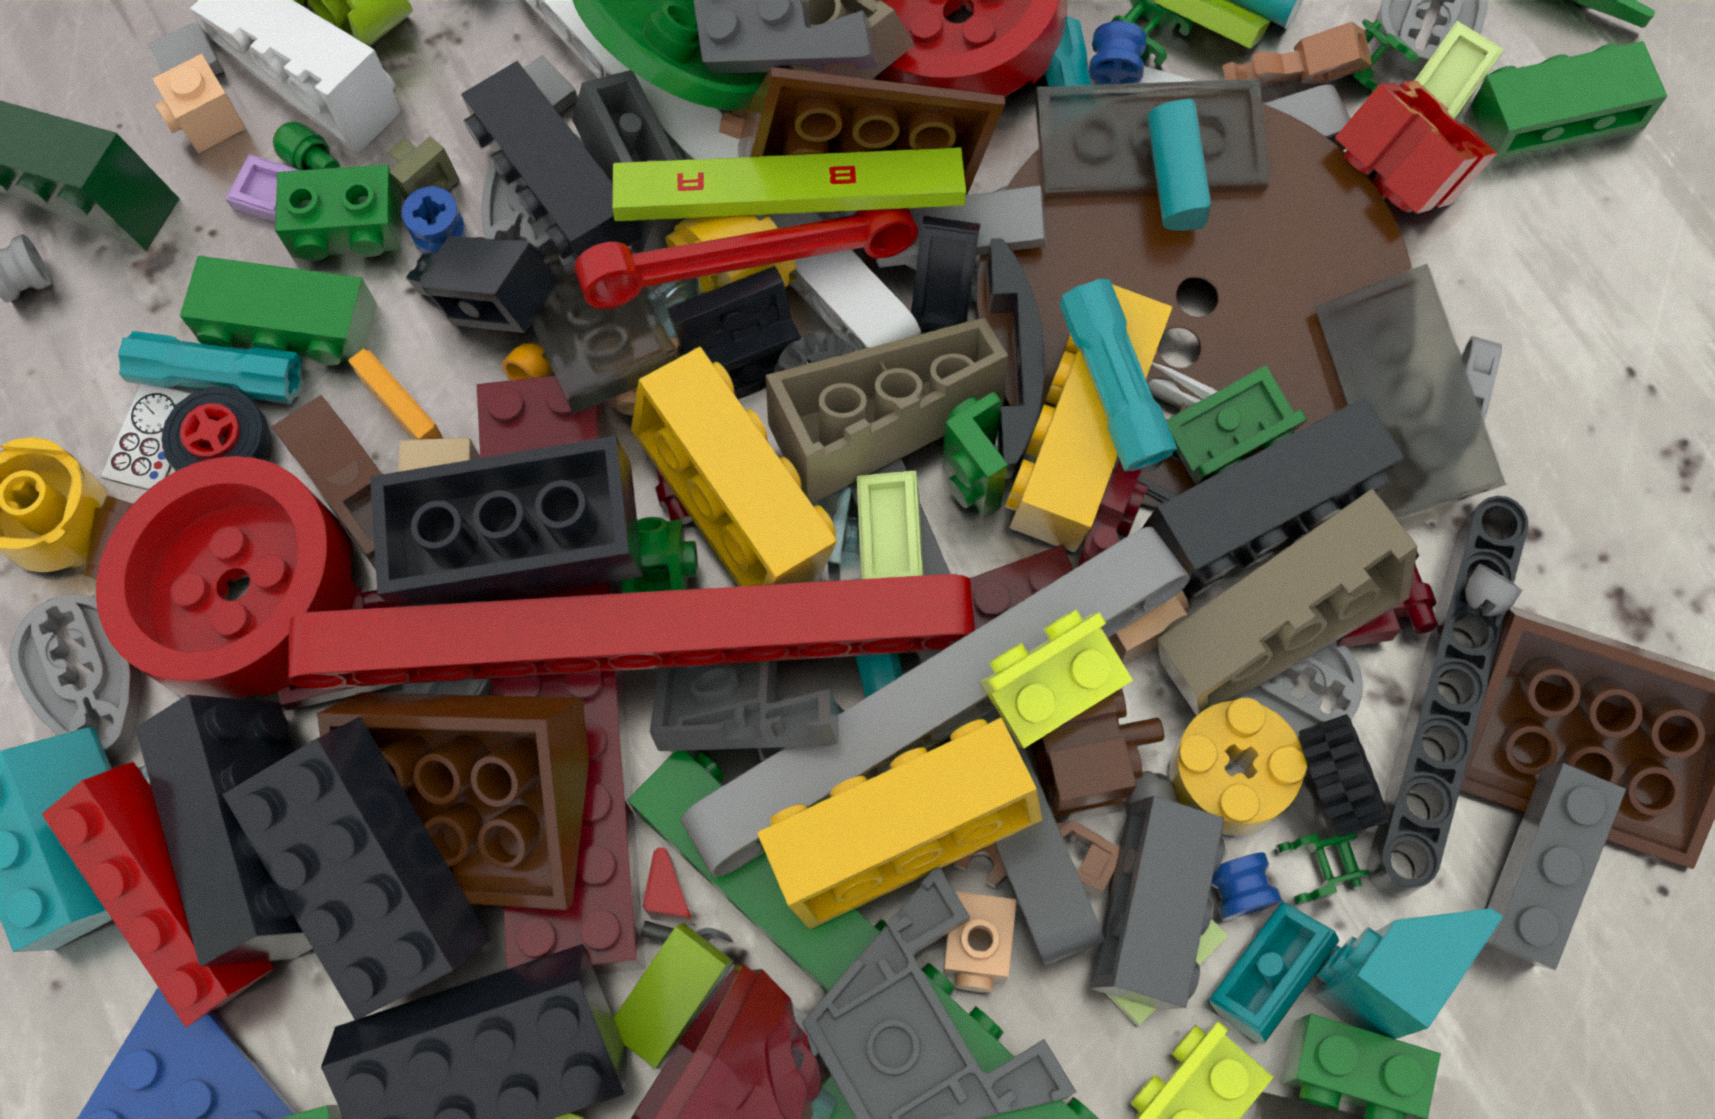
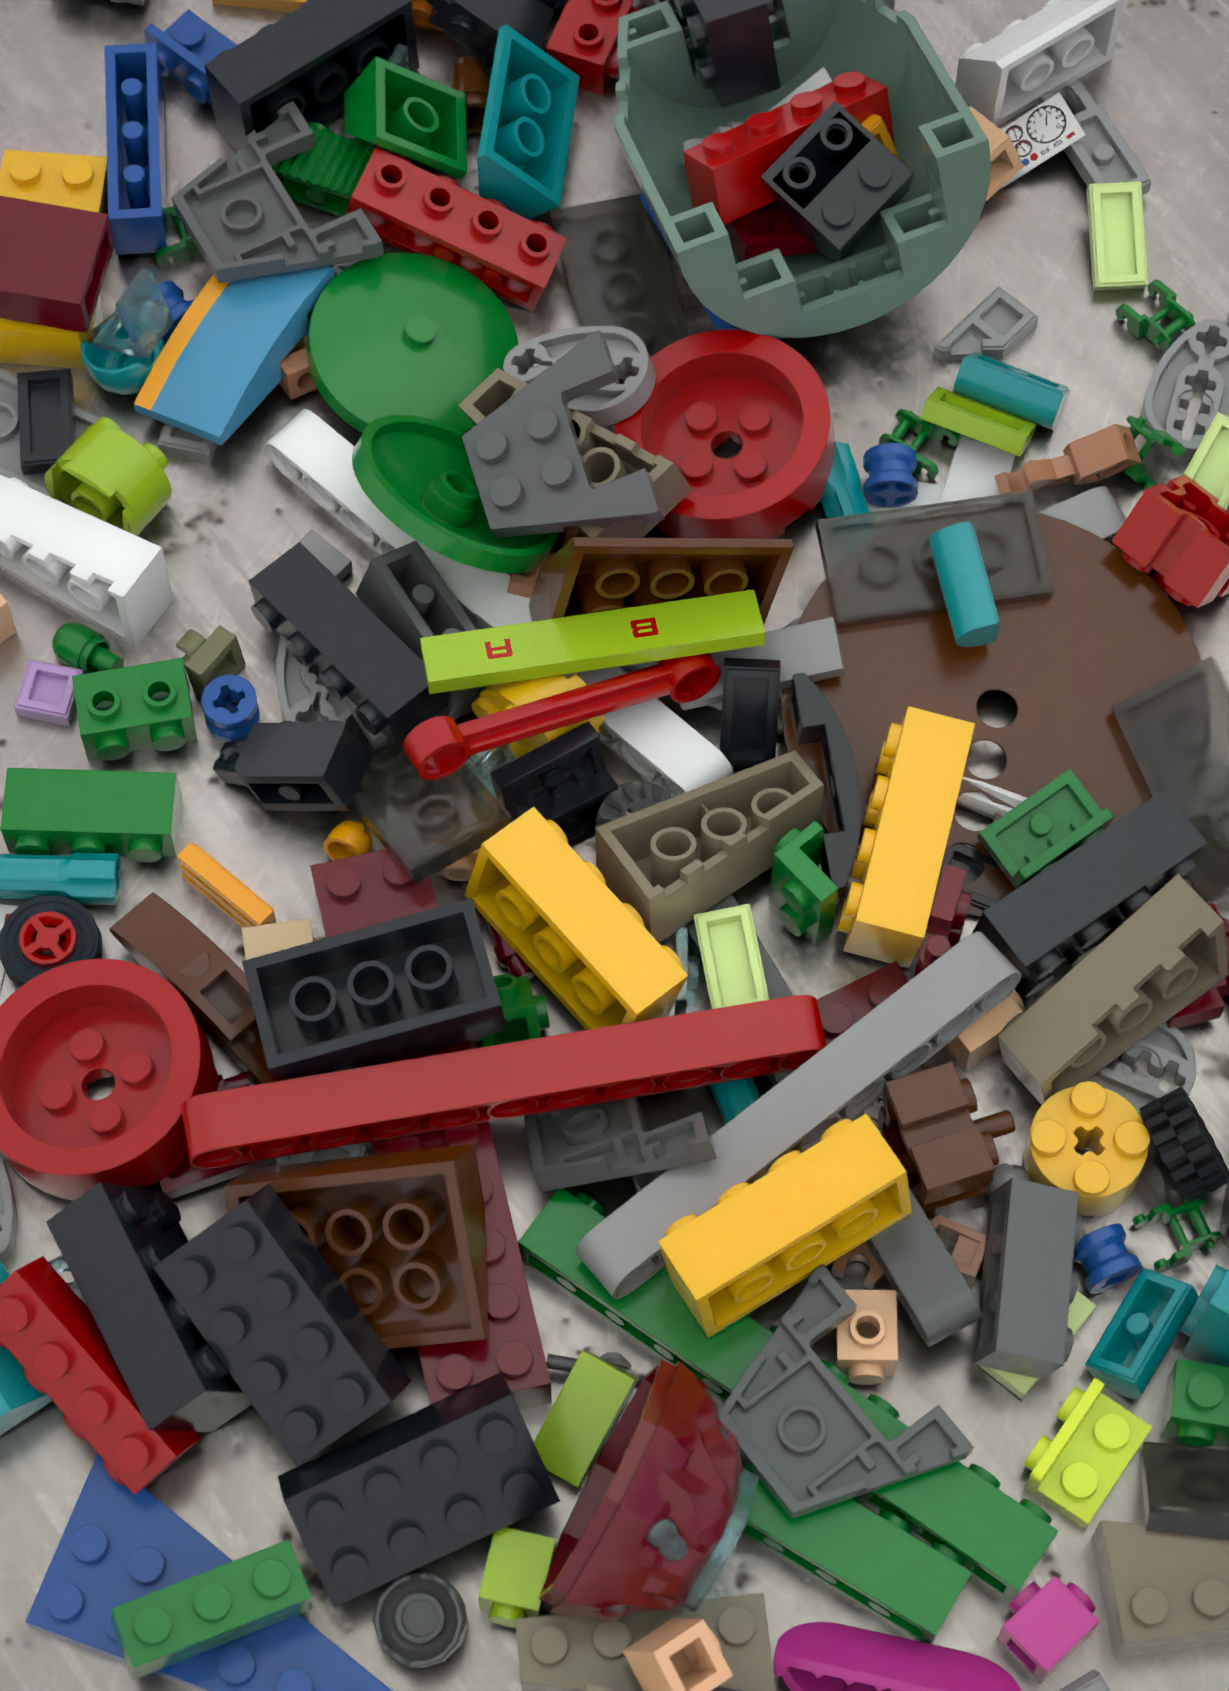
camera: 10 degrees left, 5 degrees down
red slope [642,847,696,926] -> none
neon yellow bracket [980,609,1133,748] -> none
teal axle [1059,279,1177,471] -> none
none -> white sticker [937,434,1015,511]

